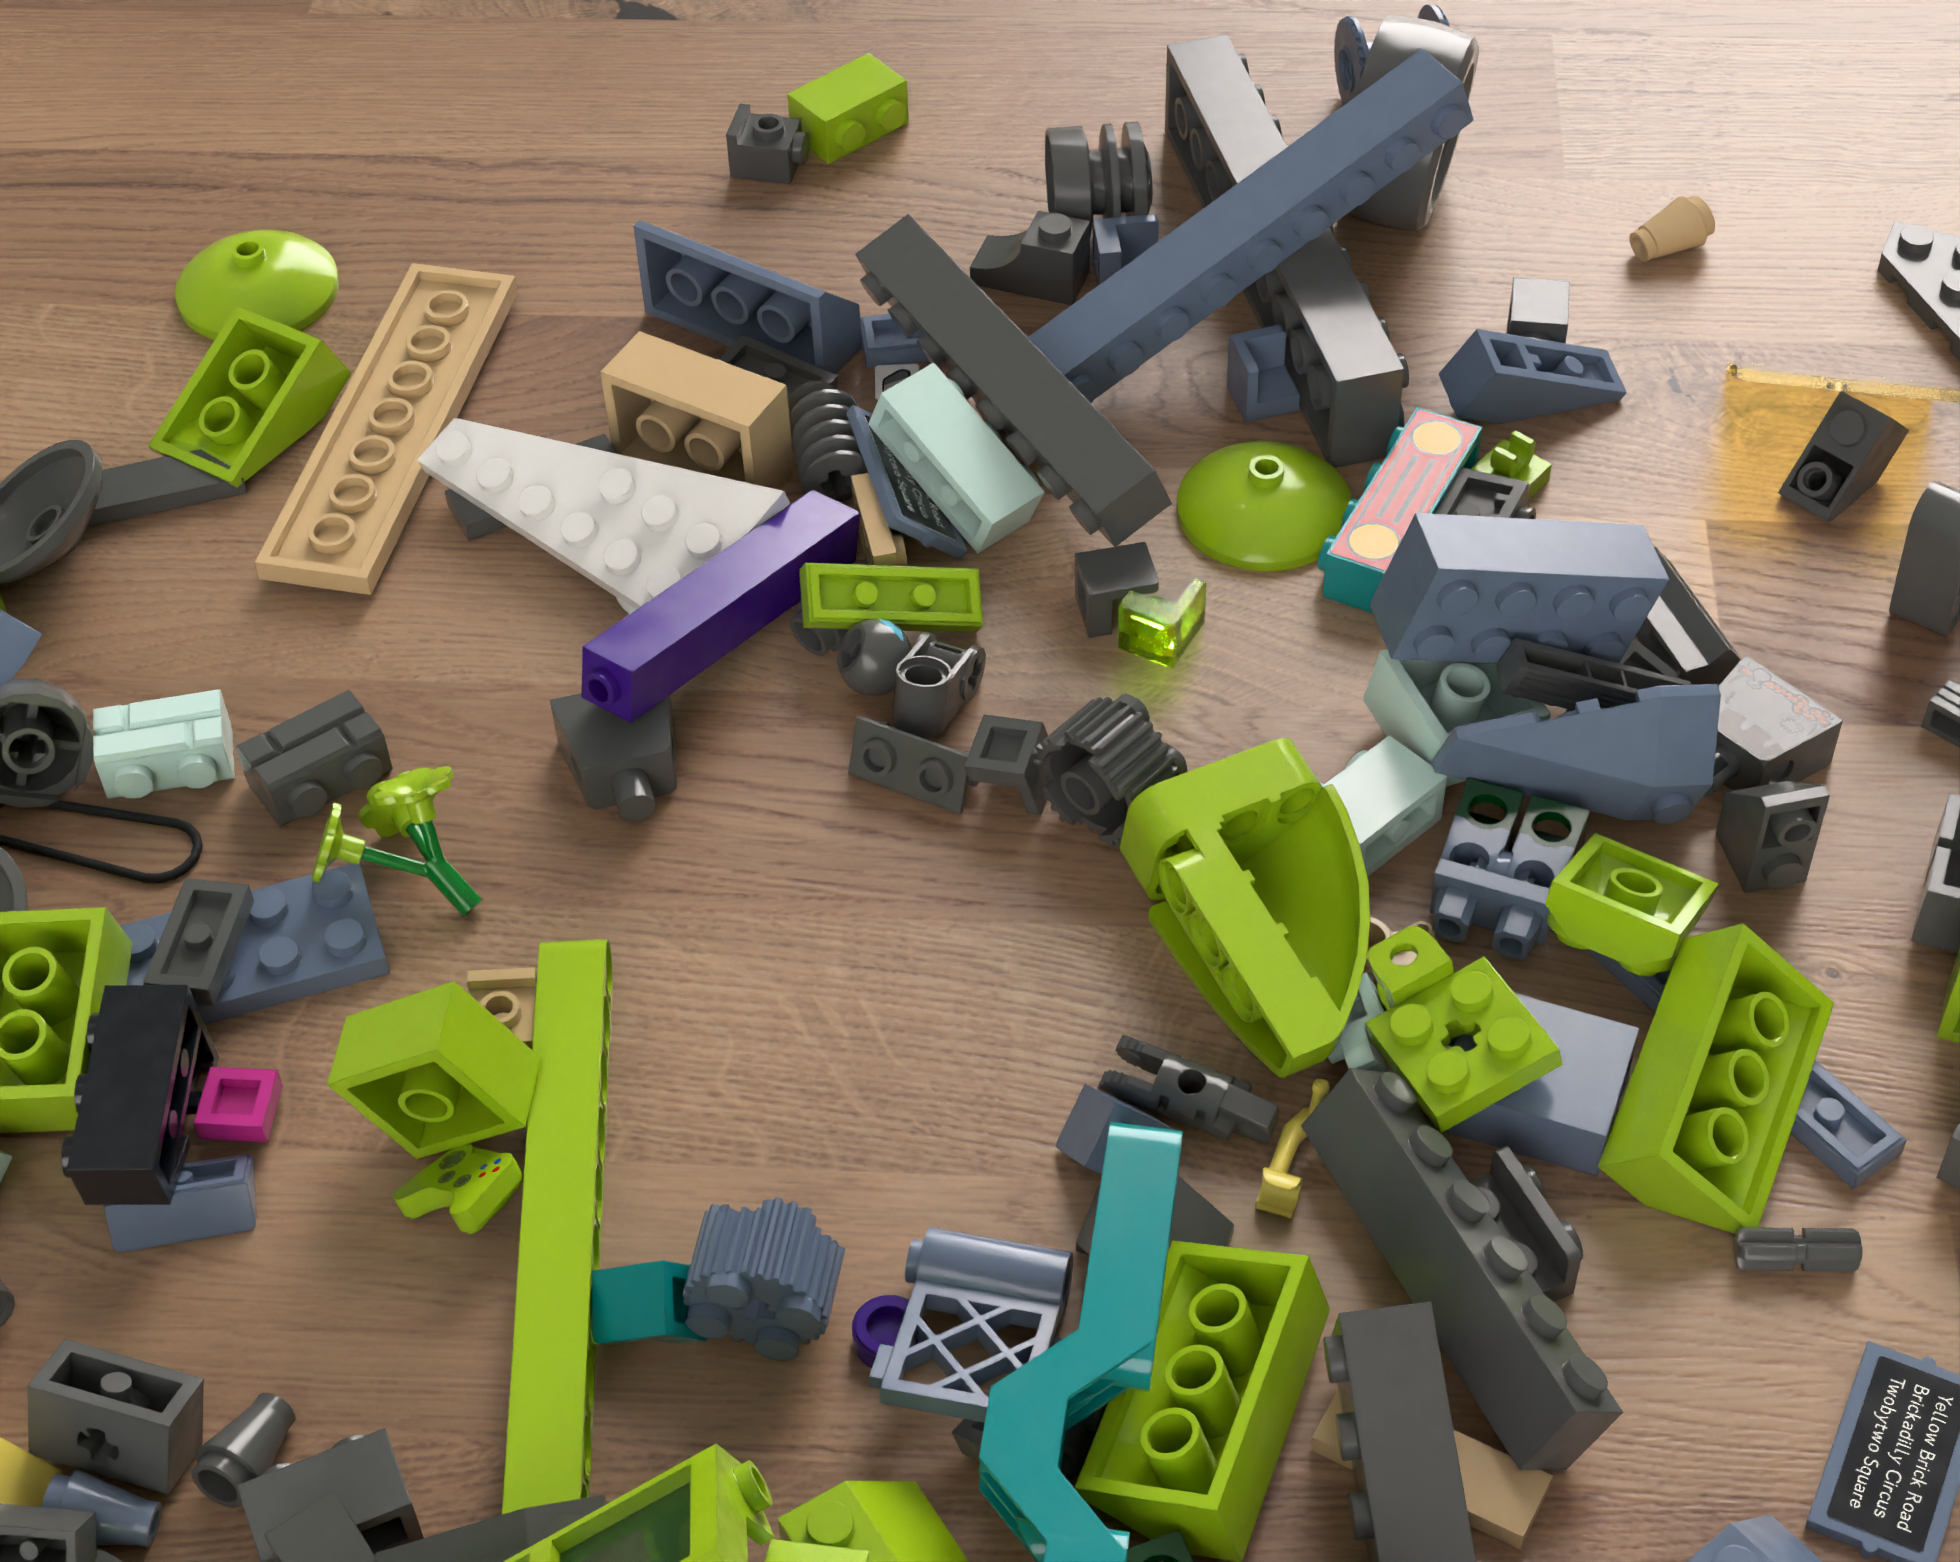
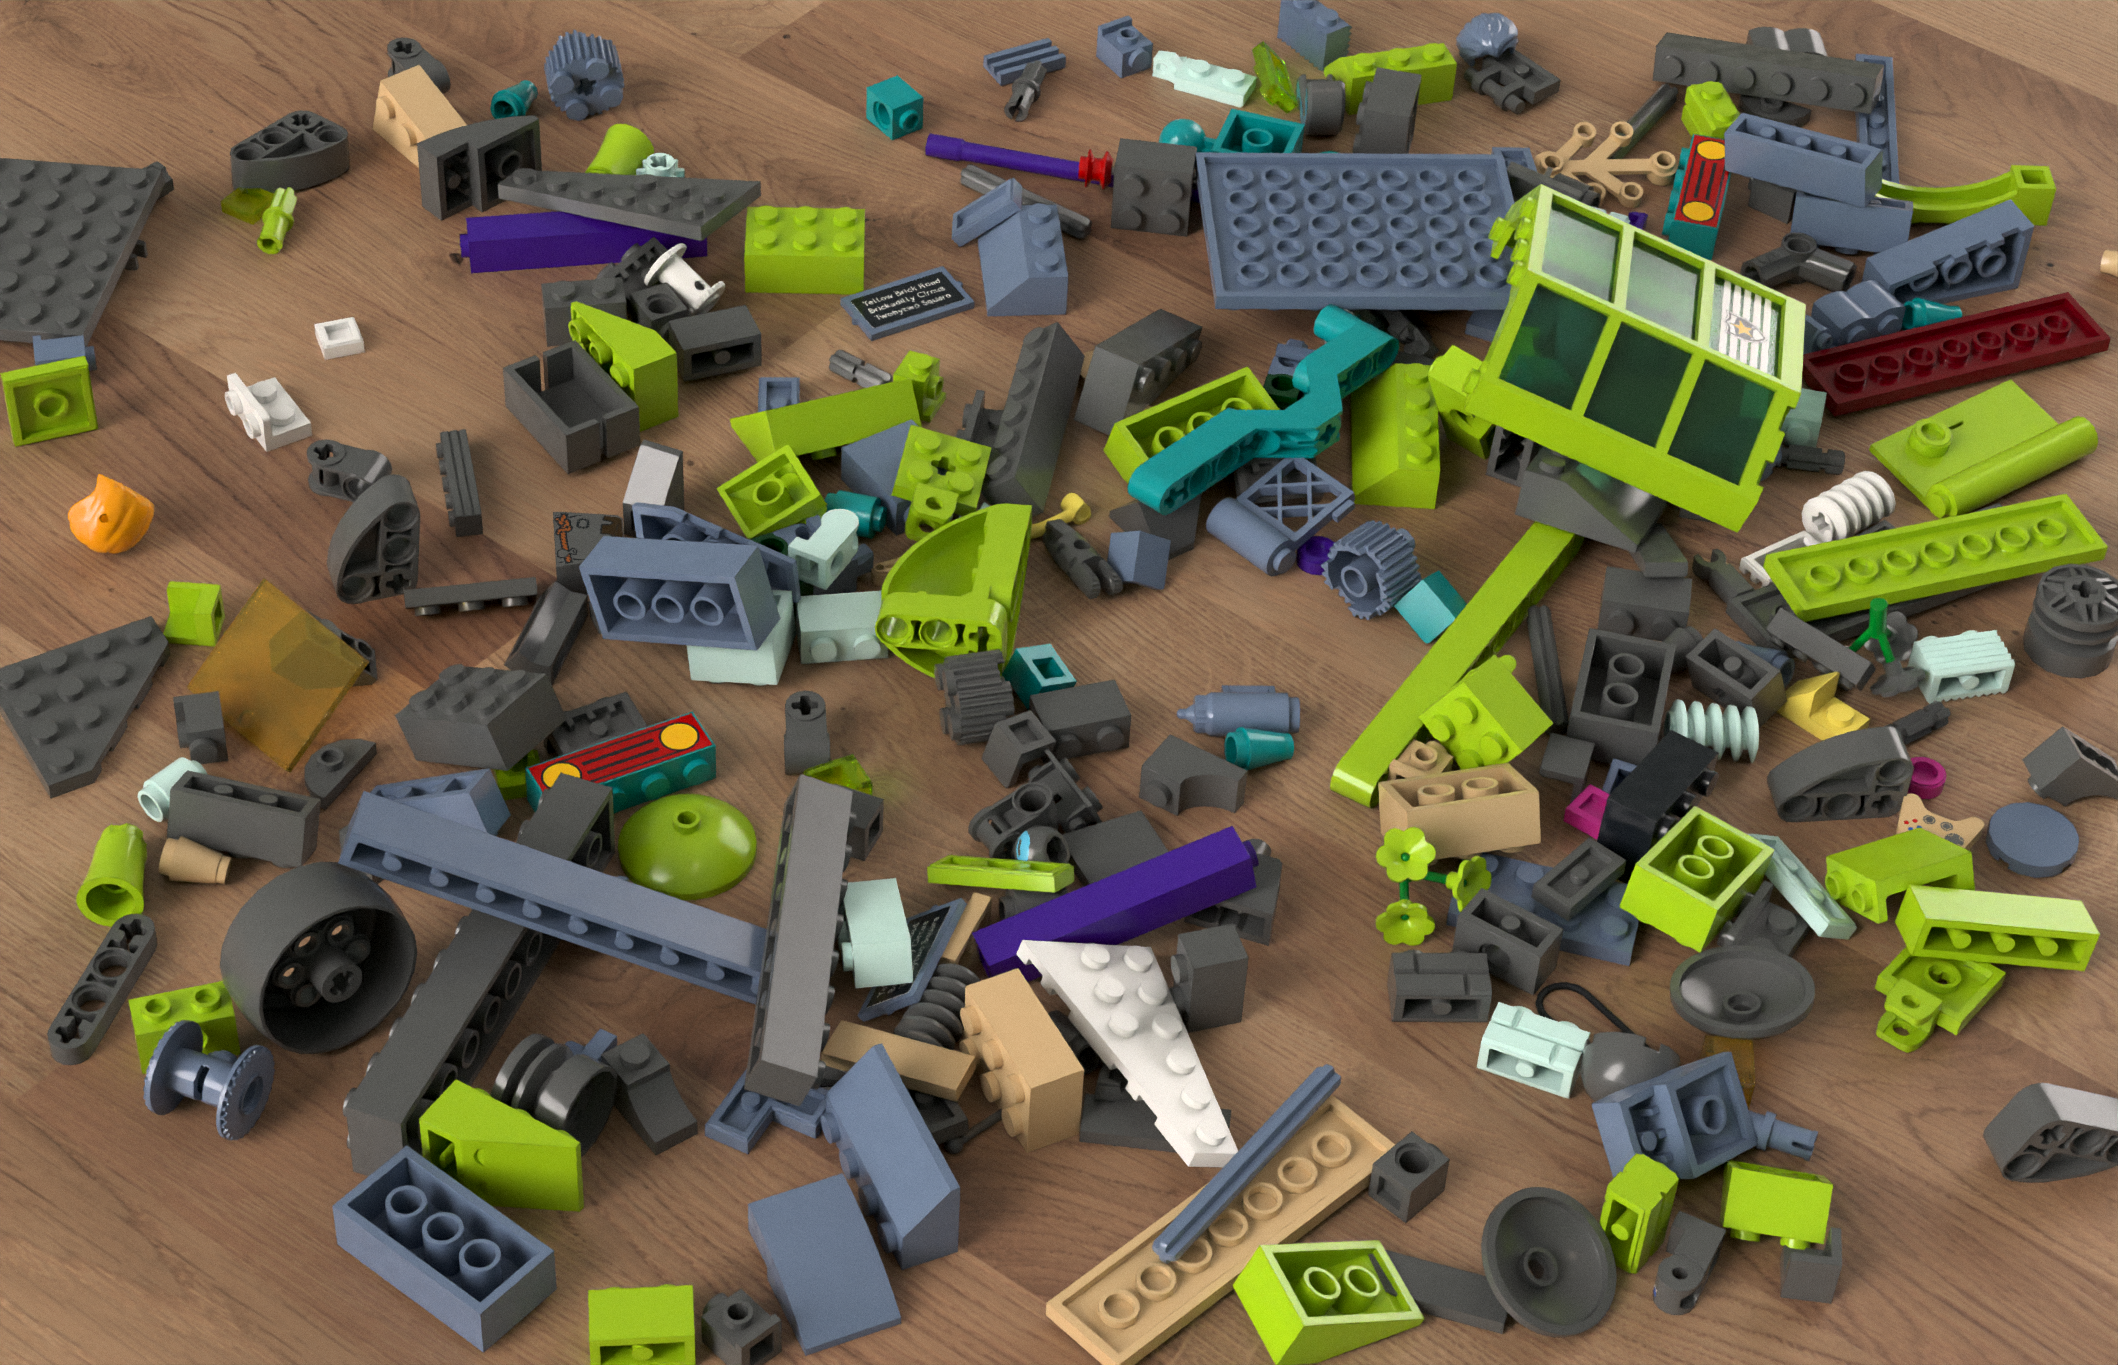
camera: 150 degrees left, 5 degrees down
none -> dark grey beam [47,914,158,1065]
none -> lime plant [76,823,147,927]
none -> lime brick [128,981,241,1074]
none -> light aqua brick [138,757,208,822]
none -> dark grey brick [167,770,321,868]
none -> dark grey brick [173,691,229,764]
none -> dark grey plate [304,739,377,810]
none -> sand blue brick [332,1145,557,1353]
none -> dark grey brick [395,664,567,771]
none -> dark grey plate [403,577,538,616]
none -> lime slope [419,1079,584,1212]
none -> sand blue slope [748,1173,901,1356]
none -> dark grey piece [784,690,831,775]
none -> light aqua leg [788,509,859,590]
none -> tan tile [821,1020,976,1102]
none -> teal brick [825,490,887,539]
none -> lime brick [893,350,946,423]
none -> teal brick [1002,644,1077,711]
none -> dark grey brick [1029,679,1131,764]
none -> dark grey tile [1062,810,1169,886]
none -> dark grey arch [1139,734,1248,816]
none -> sand blue axle [1152,1064,1341,1264]
none -> dark grey brick [1169,923,1249,1033]
none -> sand blue piece [1177,685,1300,737]
none -> teal cone [1224,727,1294,771]
none -> dark grey brick [1368,1131,1450,1223]
none -> tan brick [1378,763,1541,866]
none -> dark grey brick [1452,888,1564,996]
none -> dark grey axle [1526,605,1569,736]
none -> dark grey panel [1539,733,1595,803]
none -> dark grey brick [1566,628,1676,766]
none -> light aqua piece [1662,699,1759,763]

